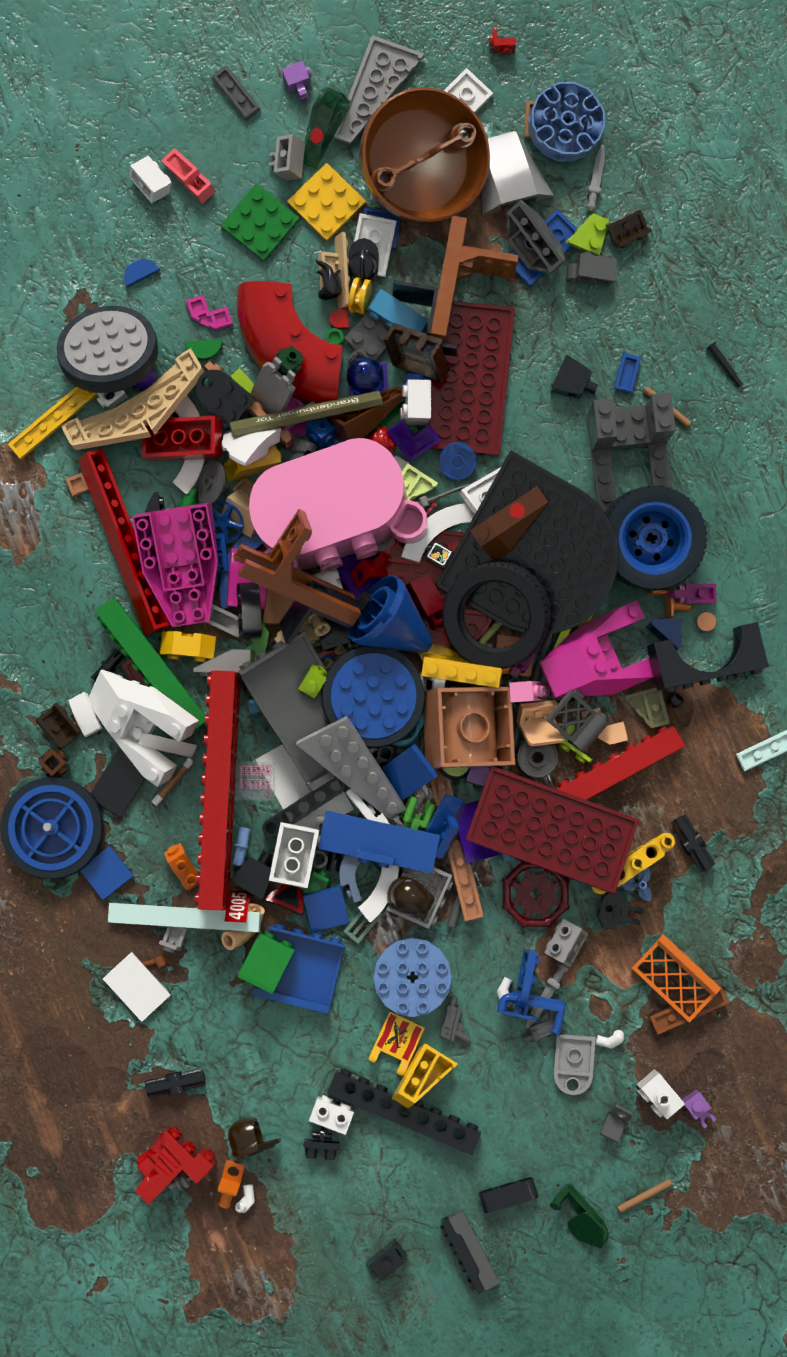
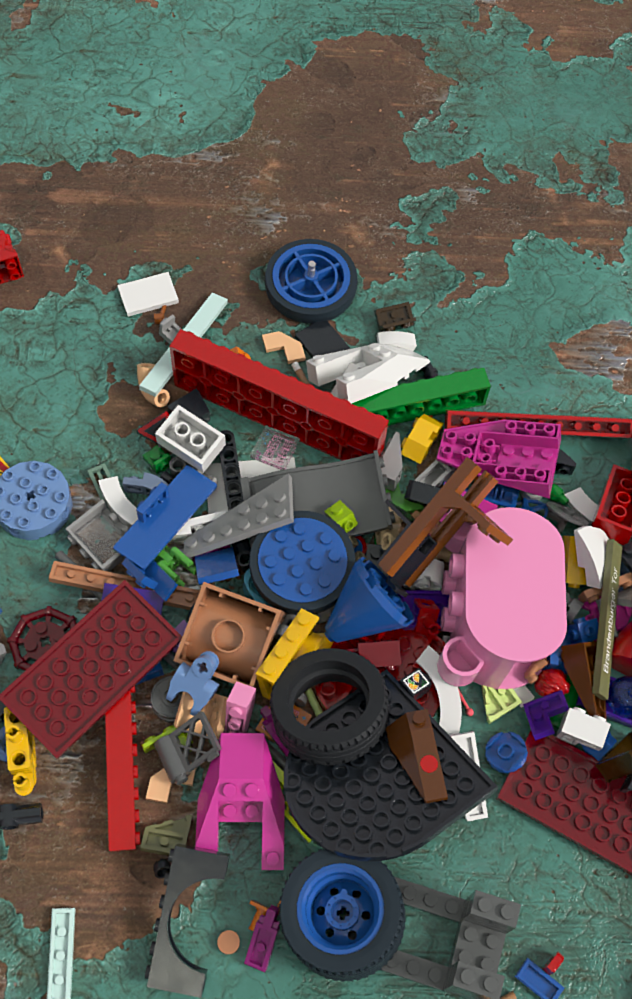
camera: 110 degrees right, 20 degrees down
reddish brown brick [38,749,69,777] -> none
nougat tile [65,472,89,498] -> none
blue tile [80,846,134,900] -> none
black piece [145,1068,206,1098] -> none
red sticker [224,890,251,923] -> none
light blue axle [233,827,251,866] -> none
green slope [237,931,295,994] -> none
blue panel [252,923,345,1014] -> none
blue tile [303,885,349,932] -> none
dark brown piece [387,876,434,919] -> none
light grey sword [416,484,471,508] -> none
black torso [550,355,599,399] -> none
dark blue slope [646,619,681,651] -> none
none -> medium blue piece [166,651,219,716]
none -> light nougat tile [262,331,306,364]
none -> red tile [542,951,564,975]

